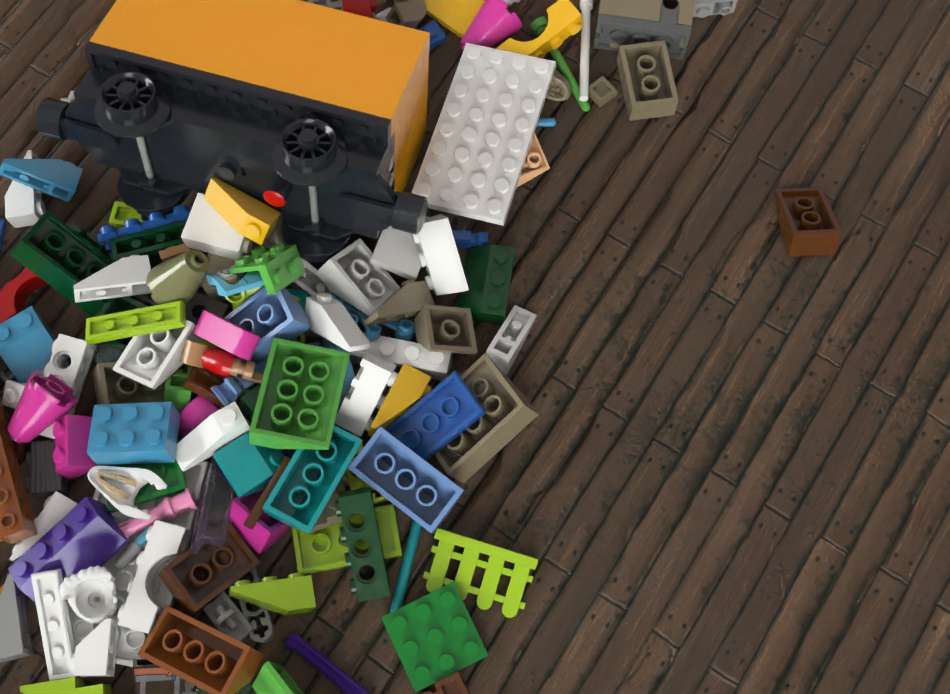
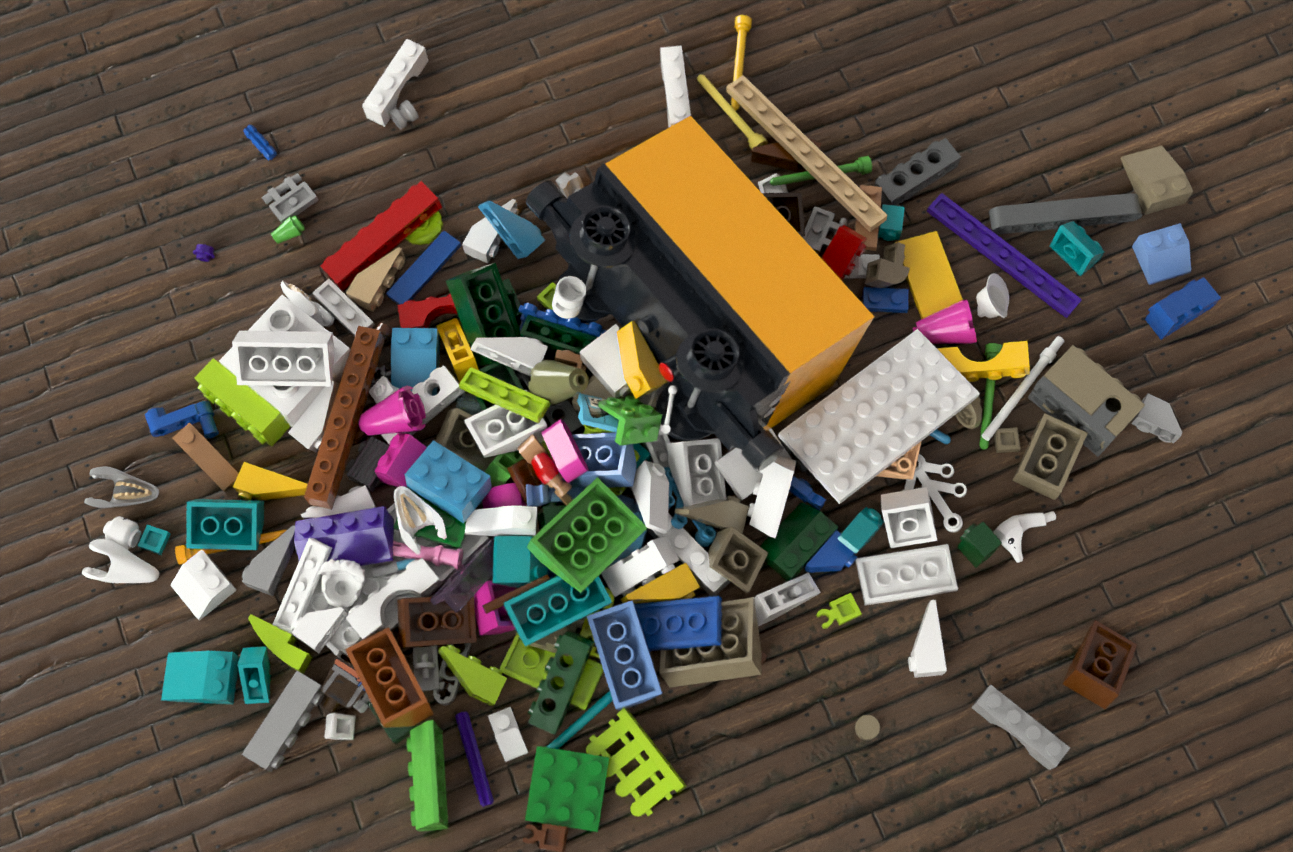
camera: 35 degrees right, 0 degrees up
none -> yellow slope [436,318,479,383]
none -> white slope [488,707,528,762]
none -> white wheel [552,276,586,319]
none -> white hinge [661,385,677,434]
none -> blue slope [805,530,858,573]
none -> lime plate [816,593,862,629]
none -> teal slope [838,507,884,554]
none -> dark tan tile [855,715,880,740]
none -> white tile [856,544,958,606]
none -> white slope [881,487,937,548]
none -> white plant [902,454,967,533]
none -> white slope [908,600,947,678]
none -> dark green brick [957,522,1002,568]
none -> light grey arch [971,685,1070,770]
none -> white animal [994,511,1056,563]

